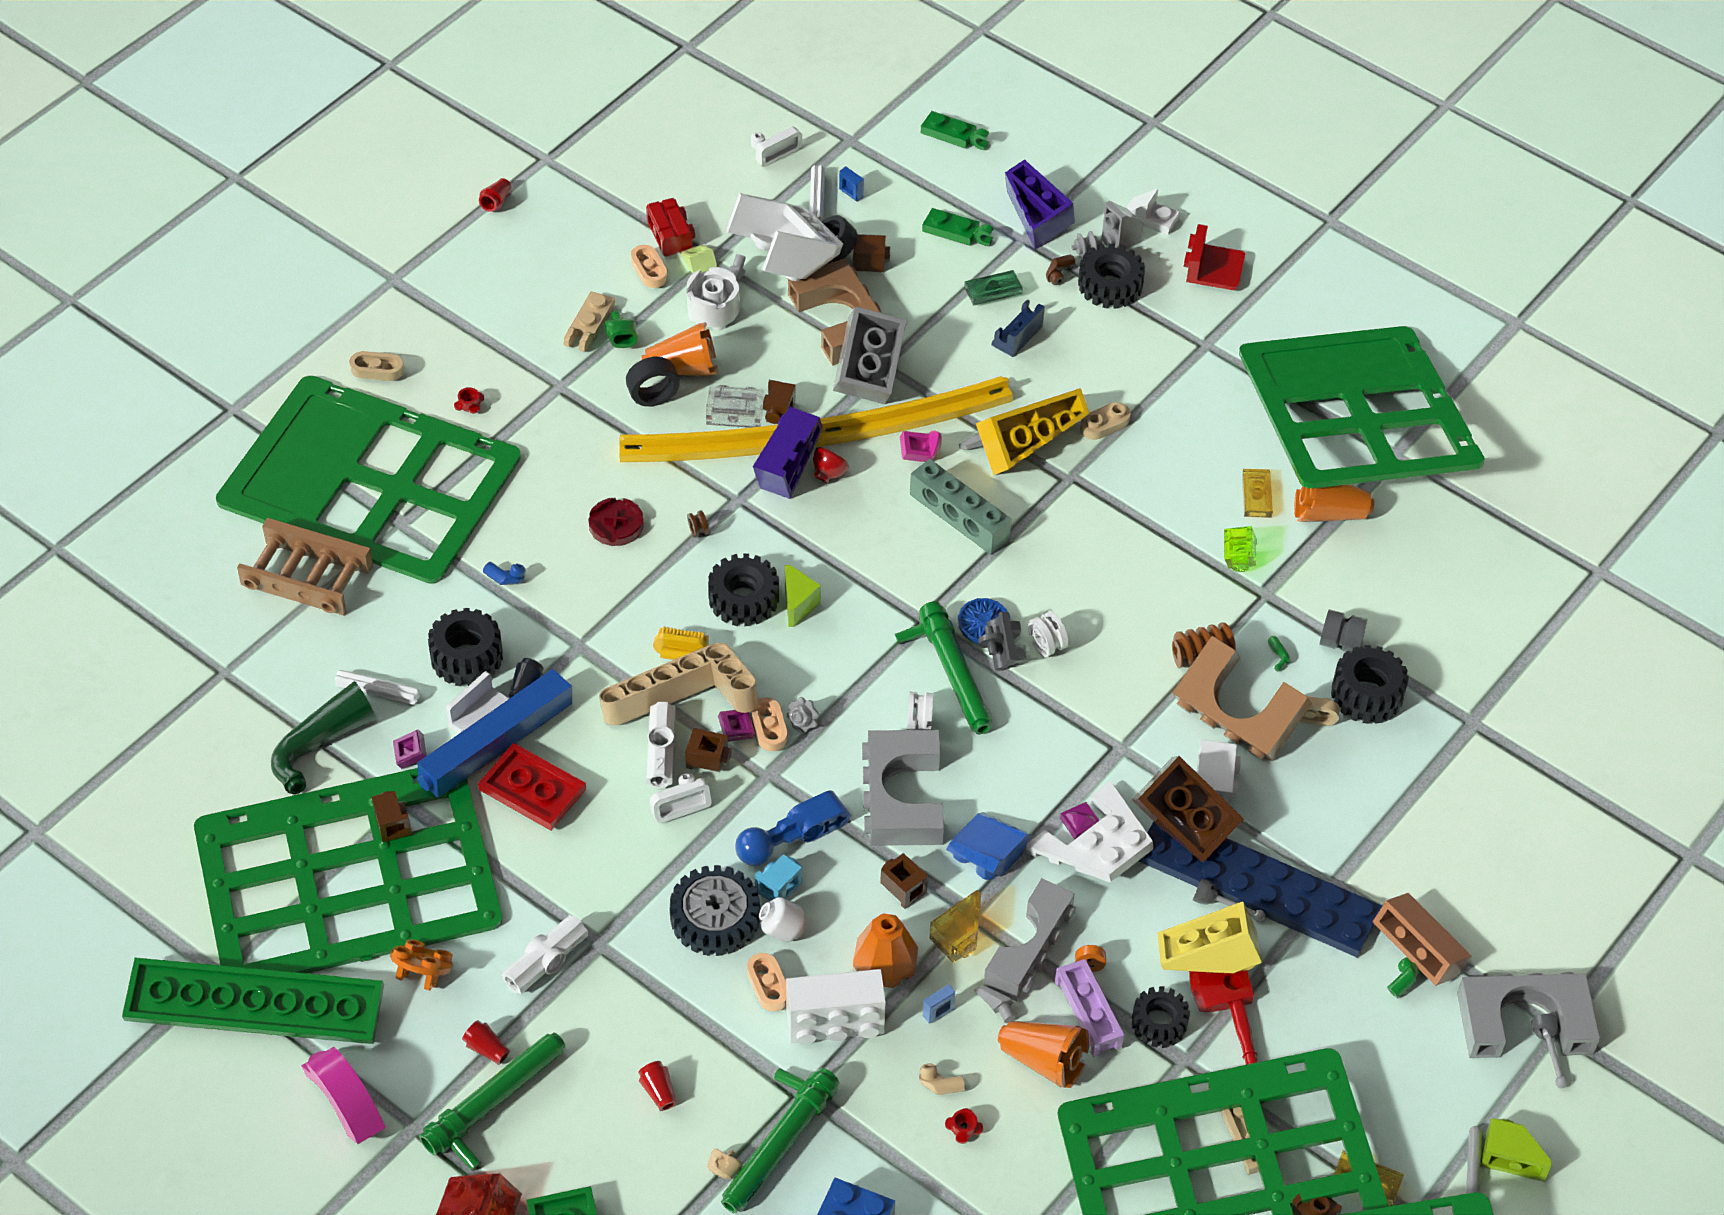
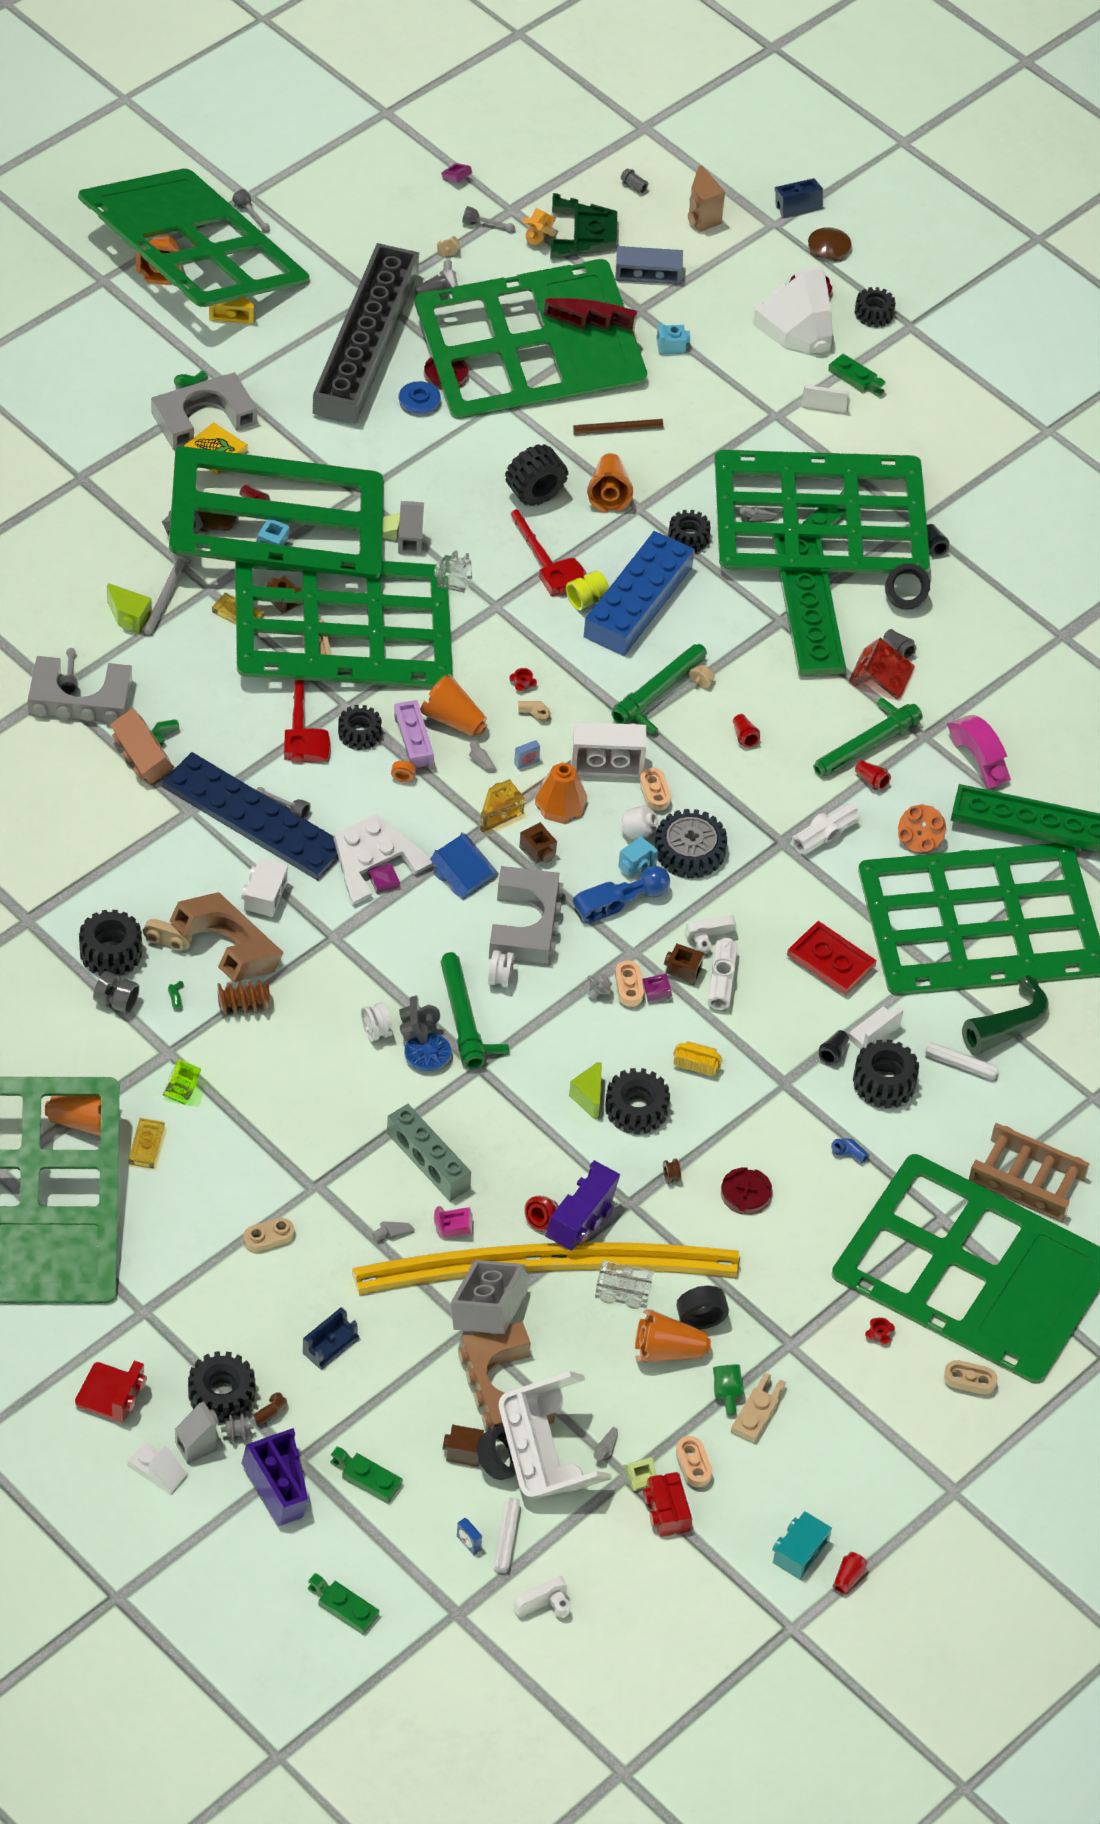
camera: 175 degrees left, 0 degrees up
reddish brown brick [371,791,412,842] -> none
magenta tile [393,729,427,769] -> none
blue brick [417,669,572,798] -> none
tan beam [599,643,759,725] -> none
white brick [687,267,740,330] -> none
reddish brown brick [762,379,796,424] -> none
clear green plate [964,270,1023,306] -> none
yellow wedge [976,388,1090,475] -> none
light grey arch [983,878,1076,1002] -> none
reddish brown slope [1132,756,1244,862] -> none
light yellow slope [1157,901,1262,973] -> none
none -> teal brick [772,1511,832,1580]

